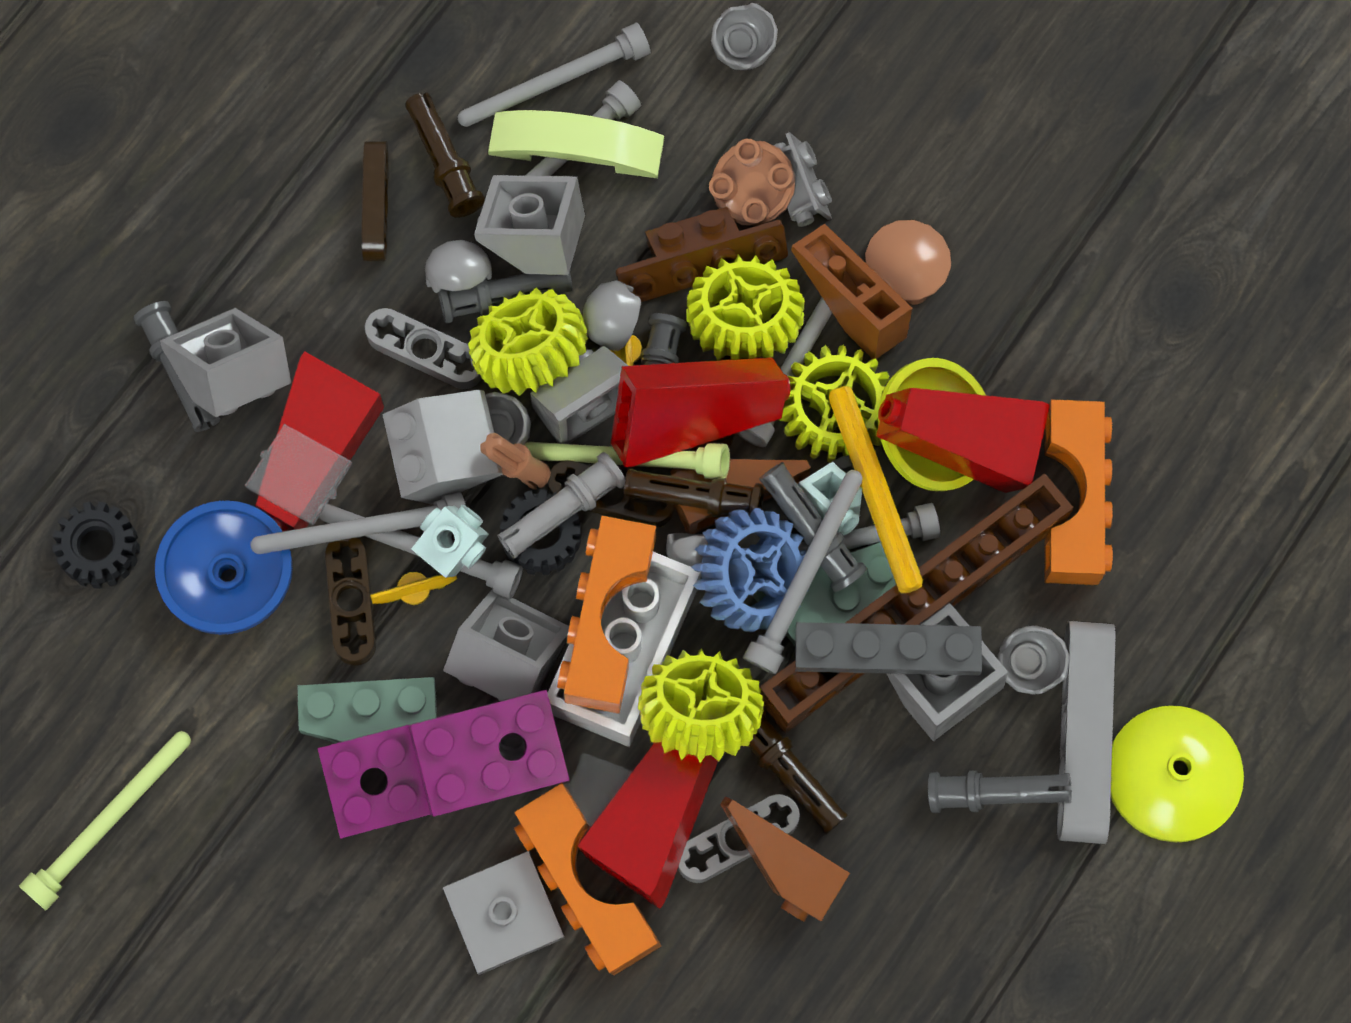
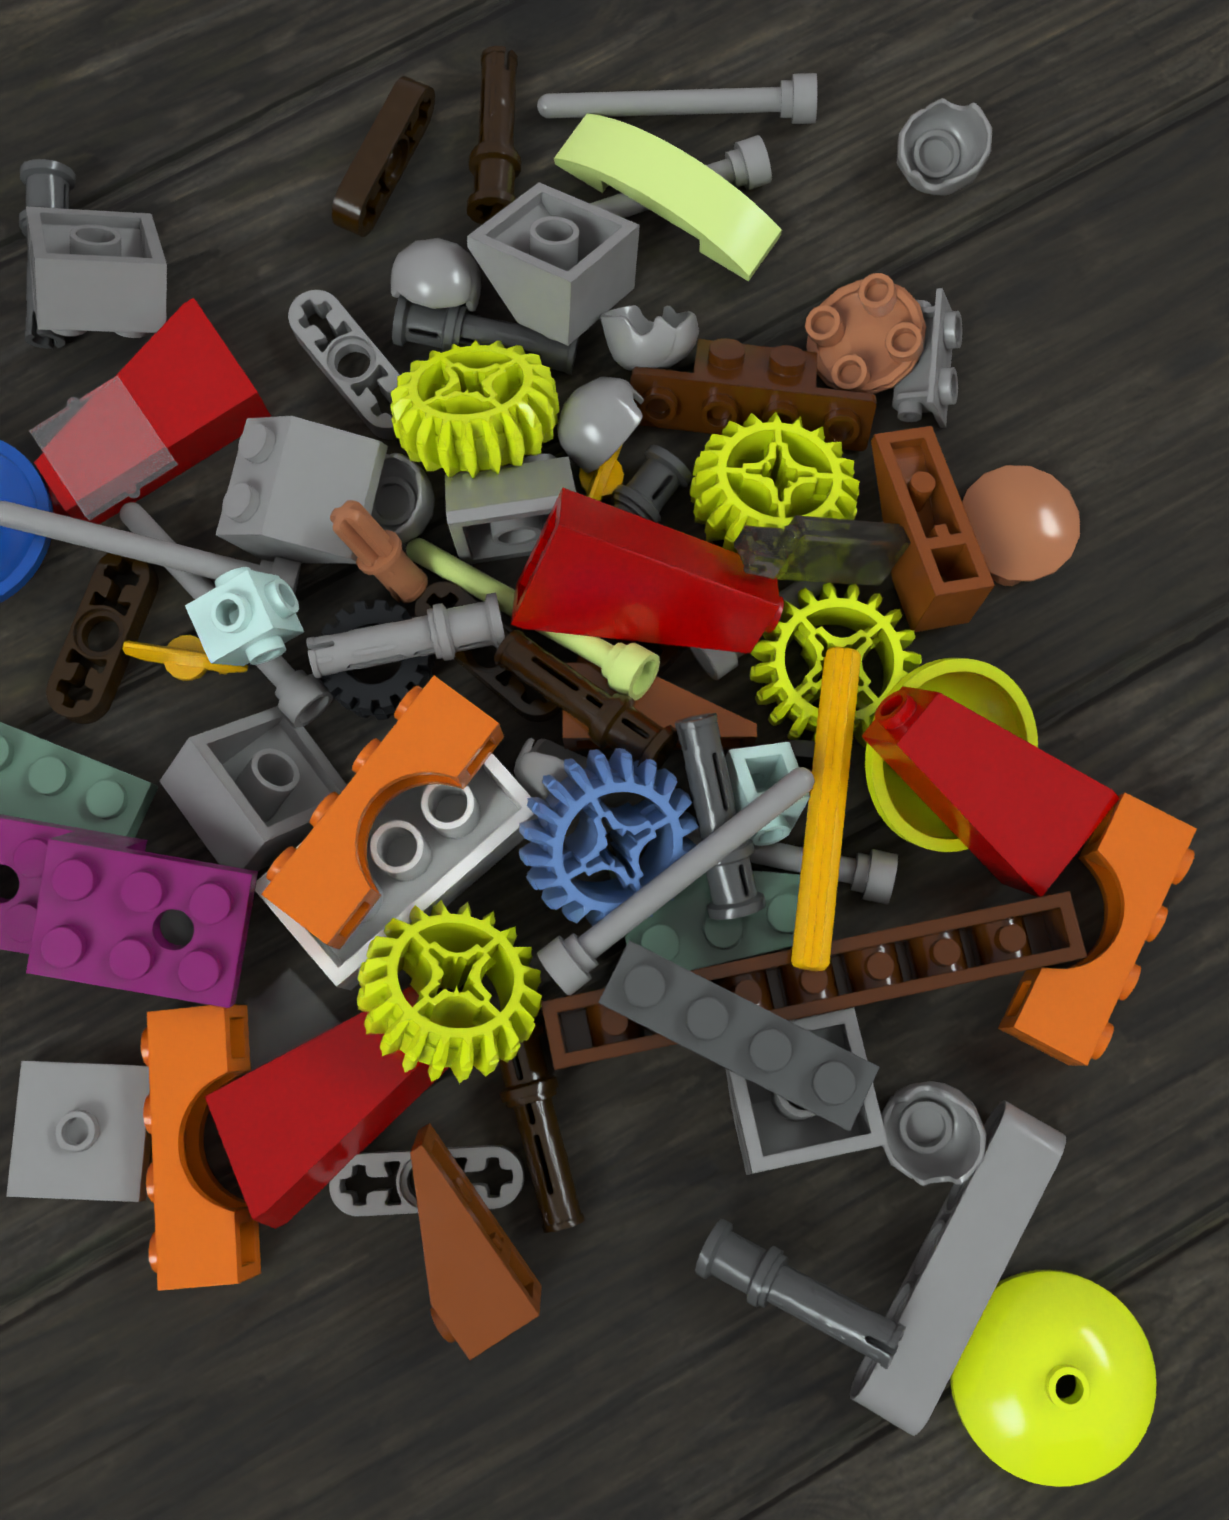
camera: 30 degrees right, 5 degrees up
none -> light grey hair [600,305,699,371]
none -> clear smoke hinge [734,515,911,586]

